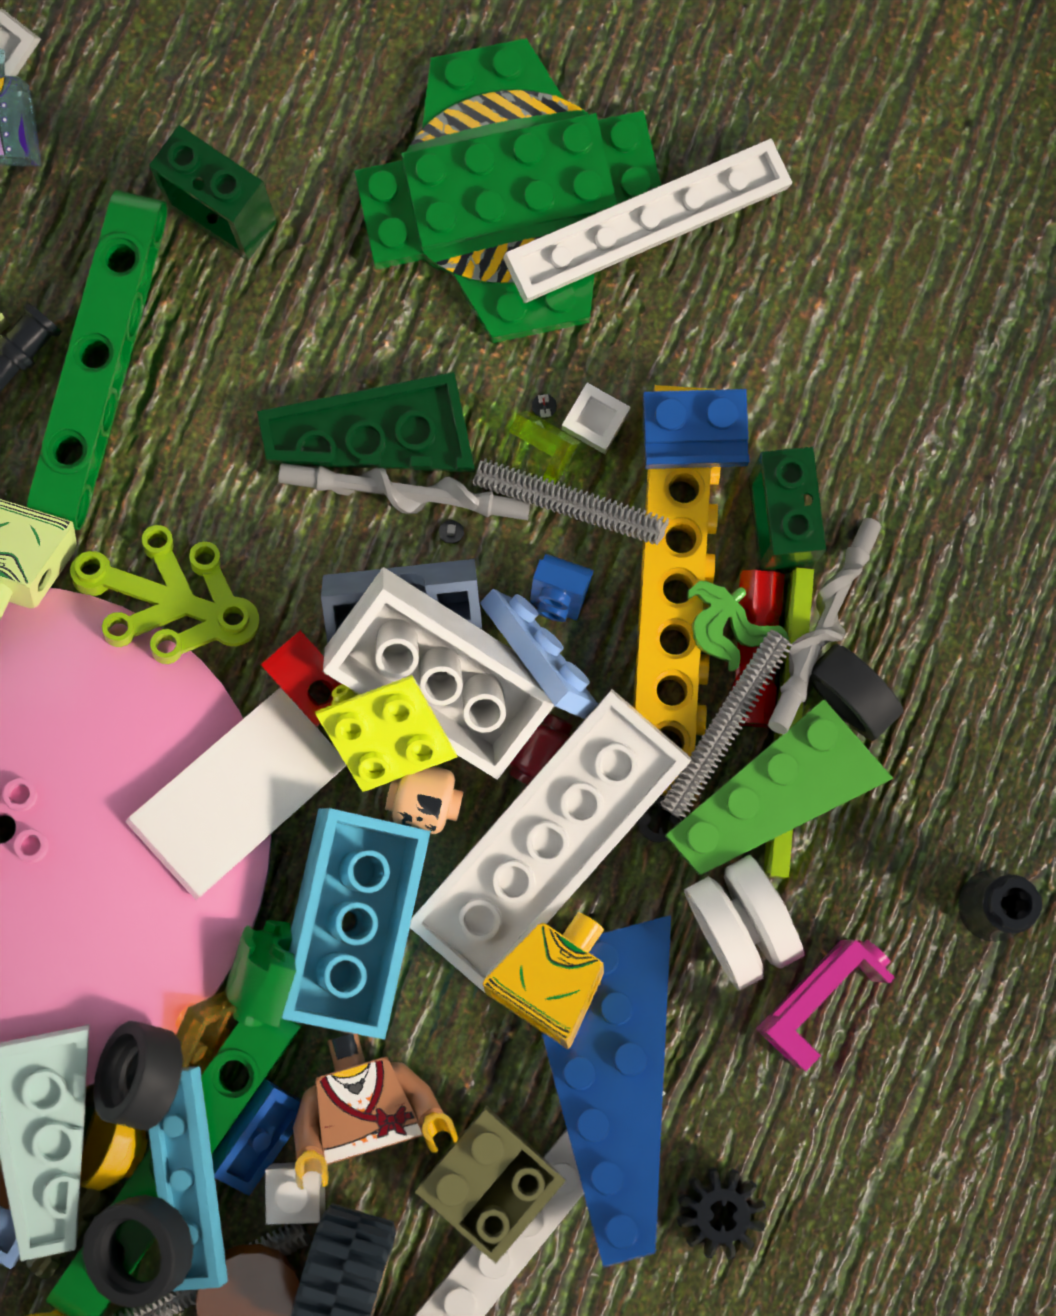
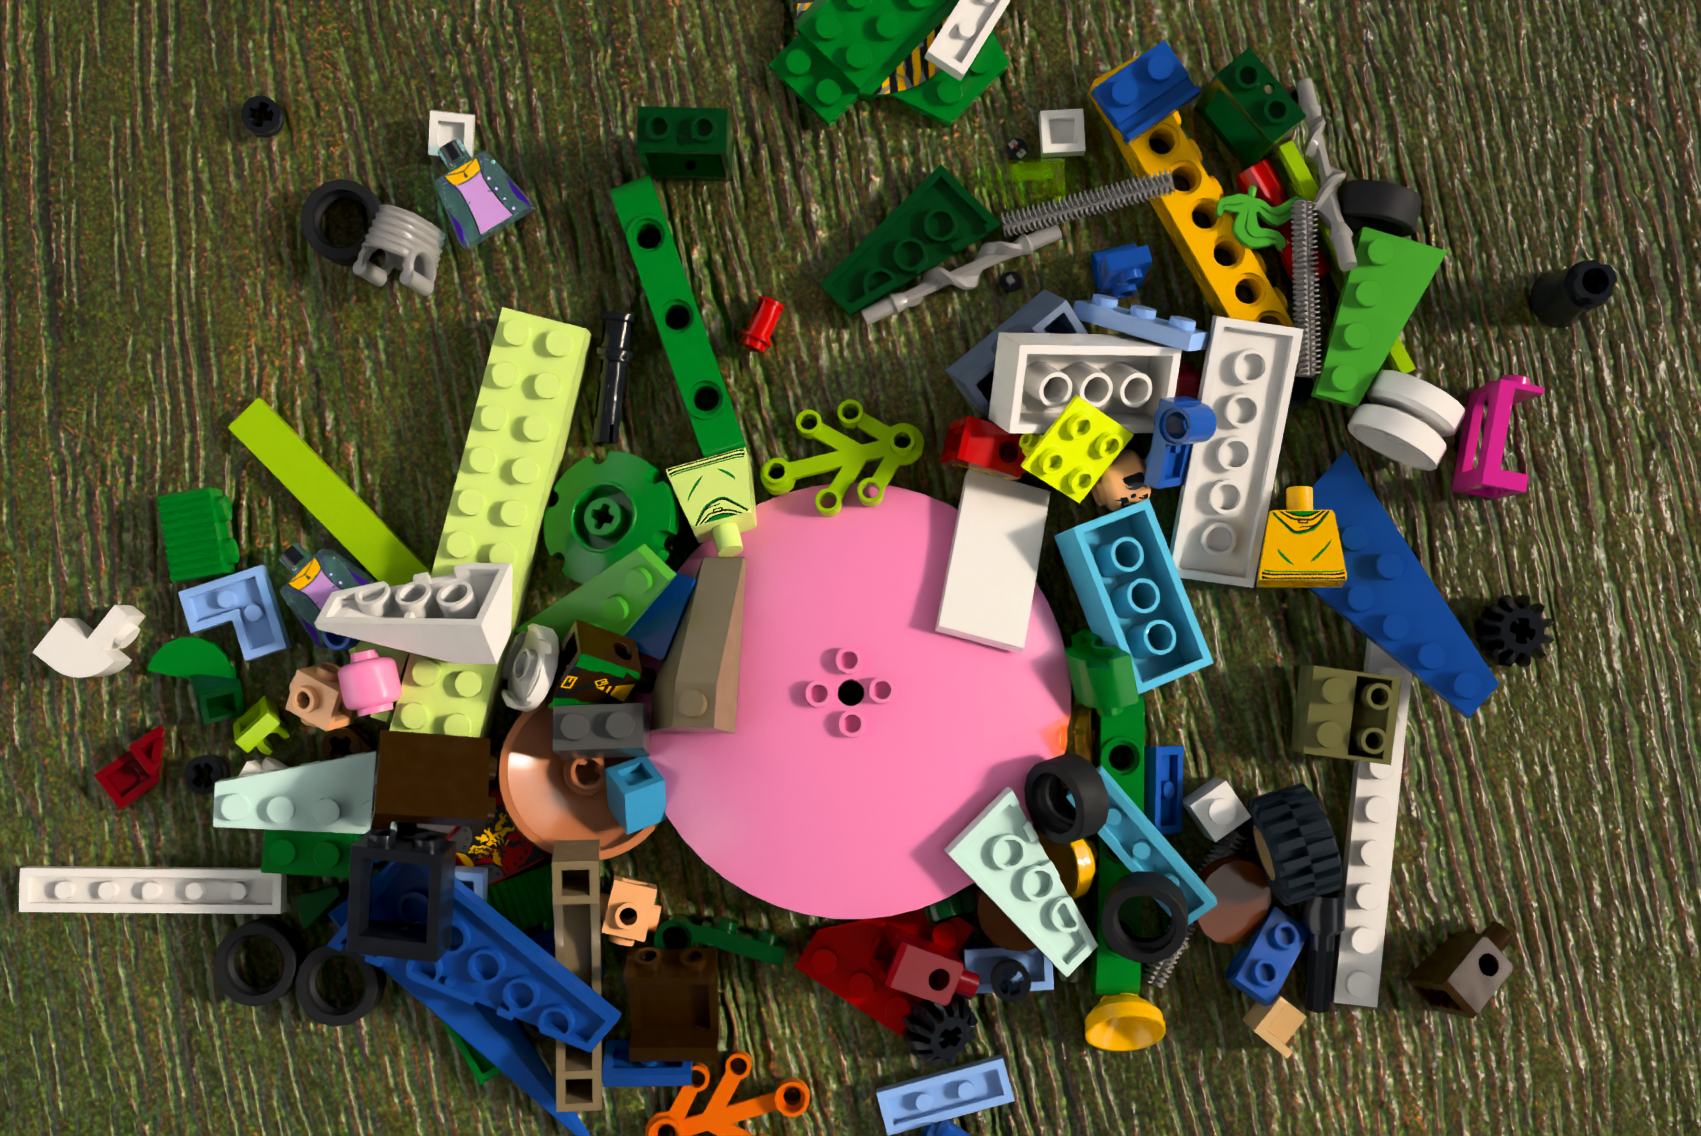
camera: 30 degrees left, 5 degrees up
torso [293,1033,458,1189] -> none
none -> red pin [740,296,784,354]
none -> blue plate [1144,396,1217,489]

